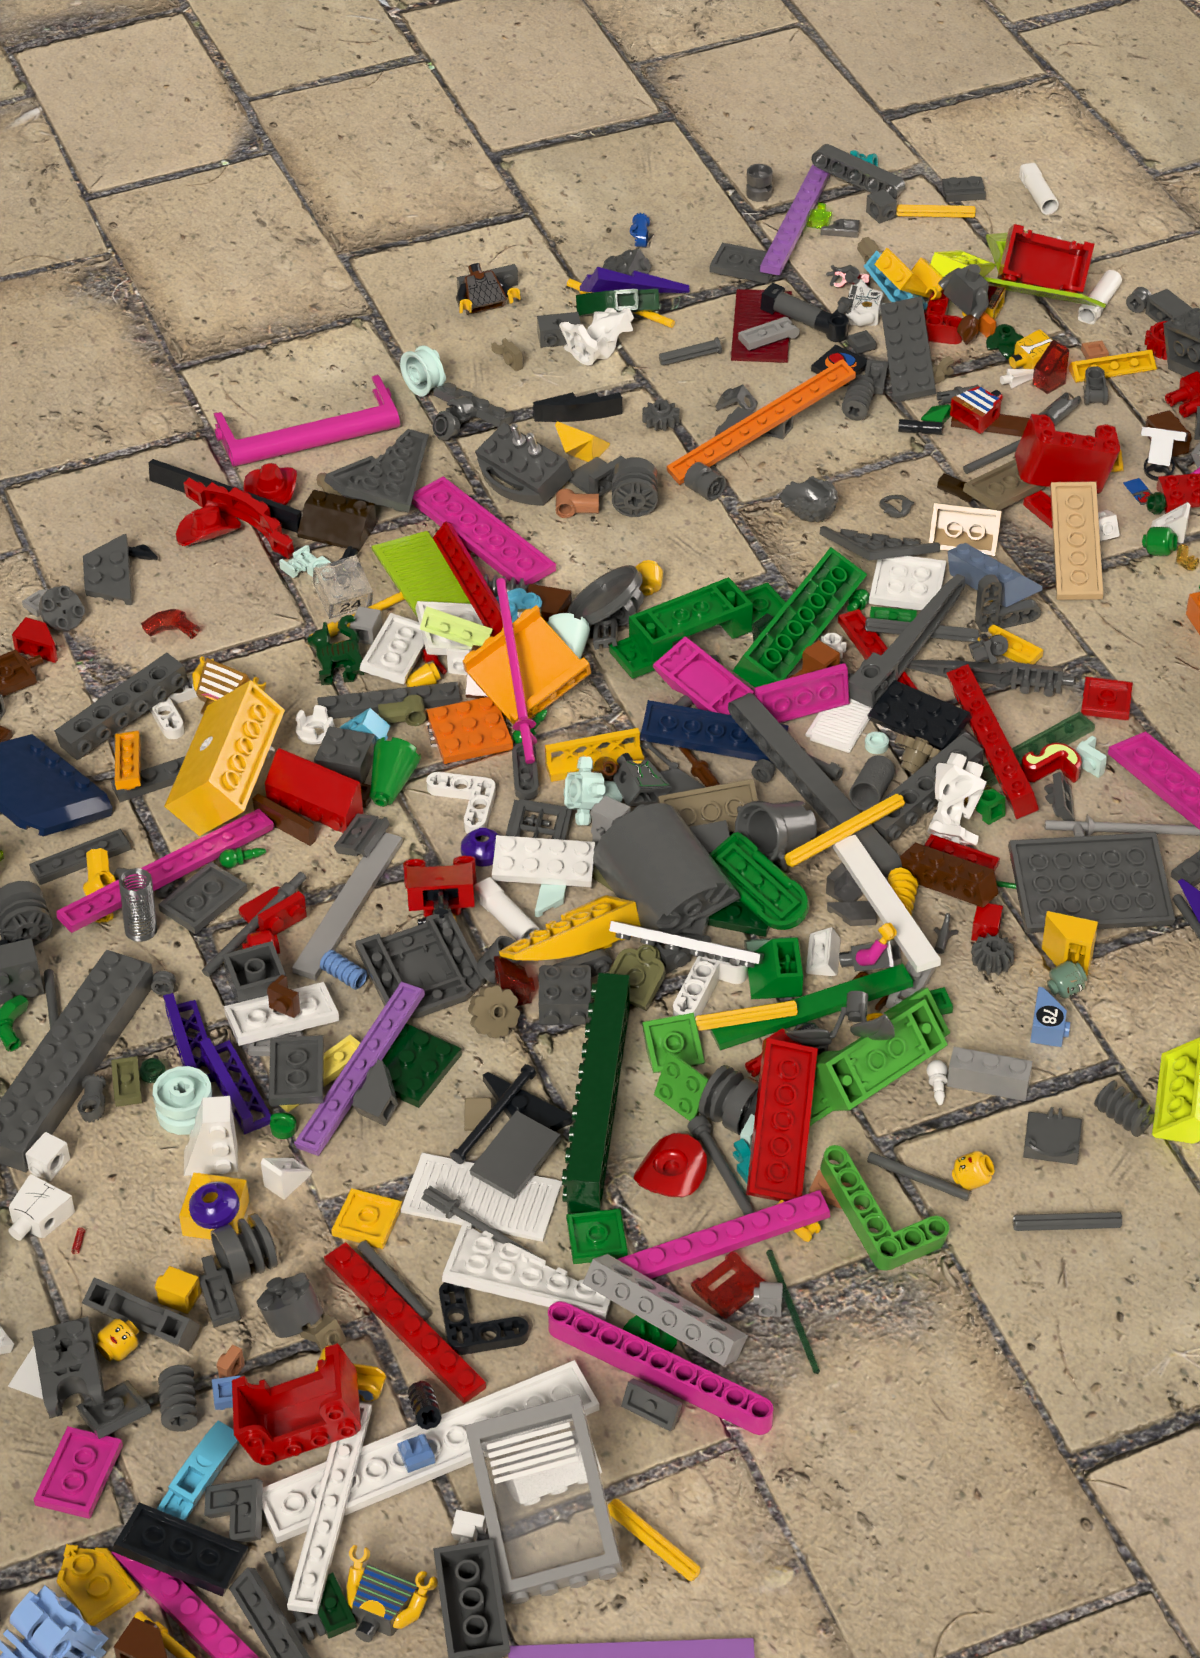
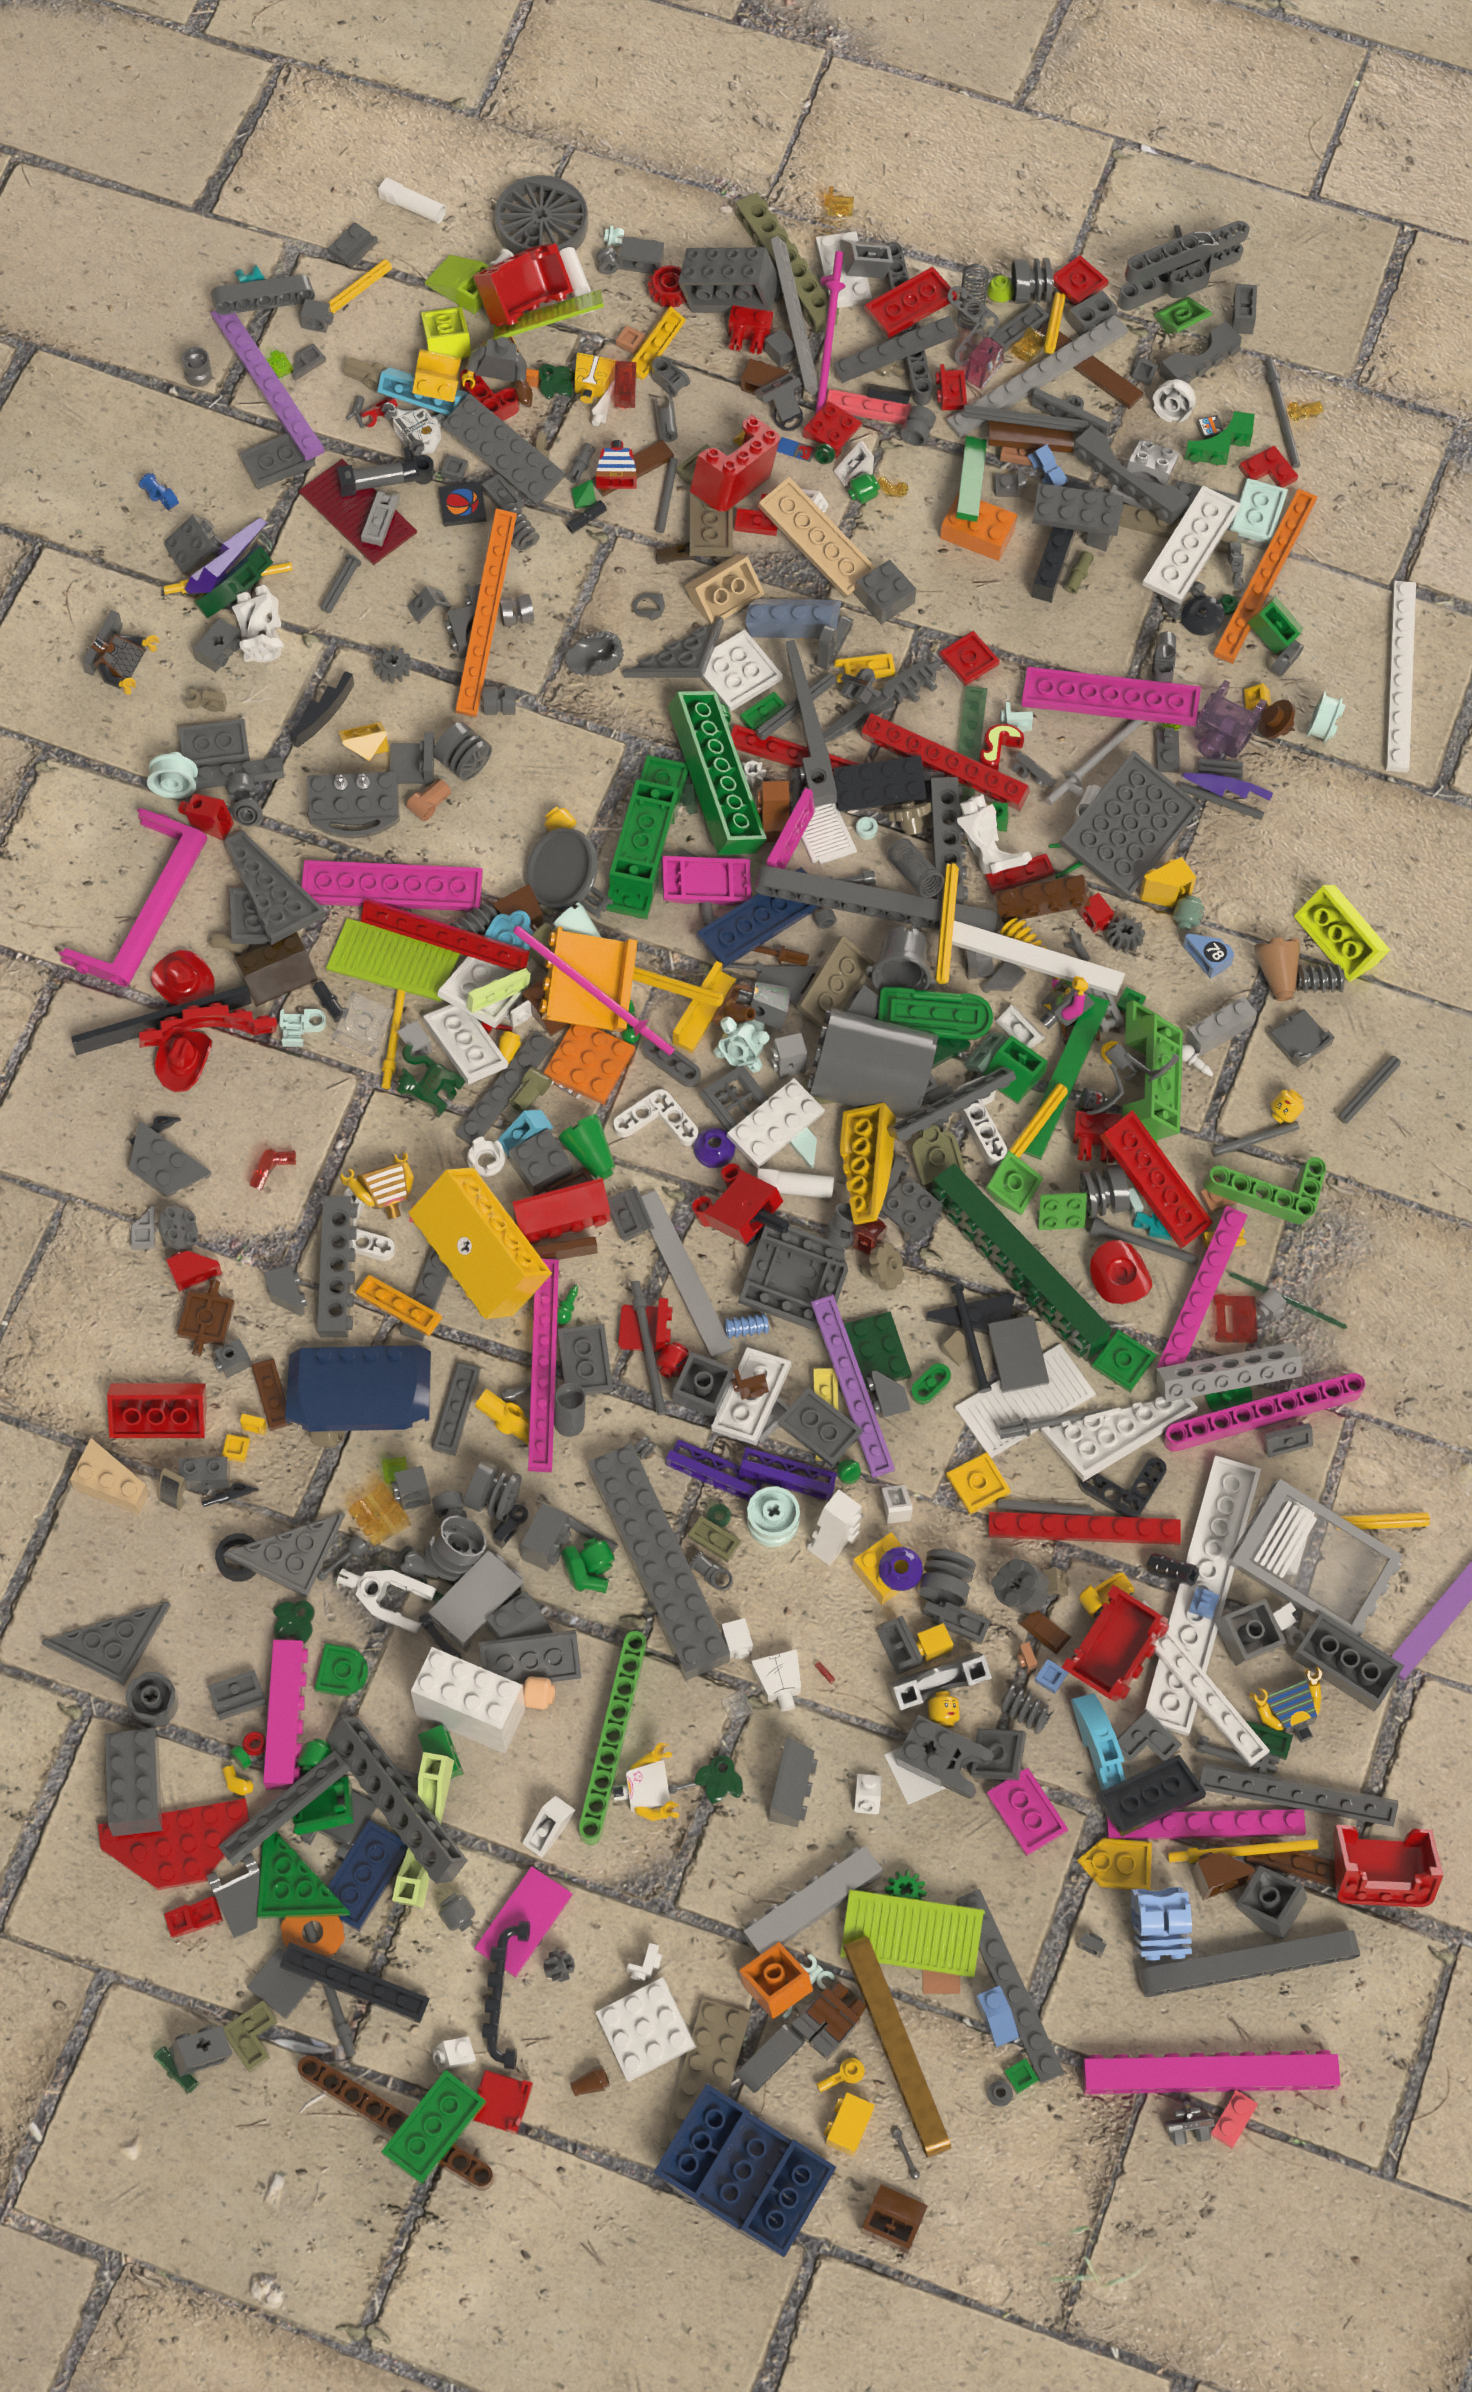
camera: 50 degrees left, 20 degrees up
none -> red torso [178,794,234,841]
none -> dark grey plate [179,719,250,768]
none -> dark grey slope [263,1265,307,1316]
none -> dark grey piece [494,175,589,255]
none -> flat silver wheel [499,594,534,627]
none -> green head [580,1538,615,1576]
none -> light aqua plate [603,225,624,246]
none -> yellow axle [633,966,724,1007]
none -> dark grey brick [855,560,916,624]
none -> dark grey hinge [877,1615,923,1675]
none -> green plate [911,1363,951,1405]
none -> reddish brown tile [1019,1610,1072,1655]
none -> dark grey brick [1215,1598,1286,1666]
none -> medium nougat cone [1254,937,1300,1001]

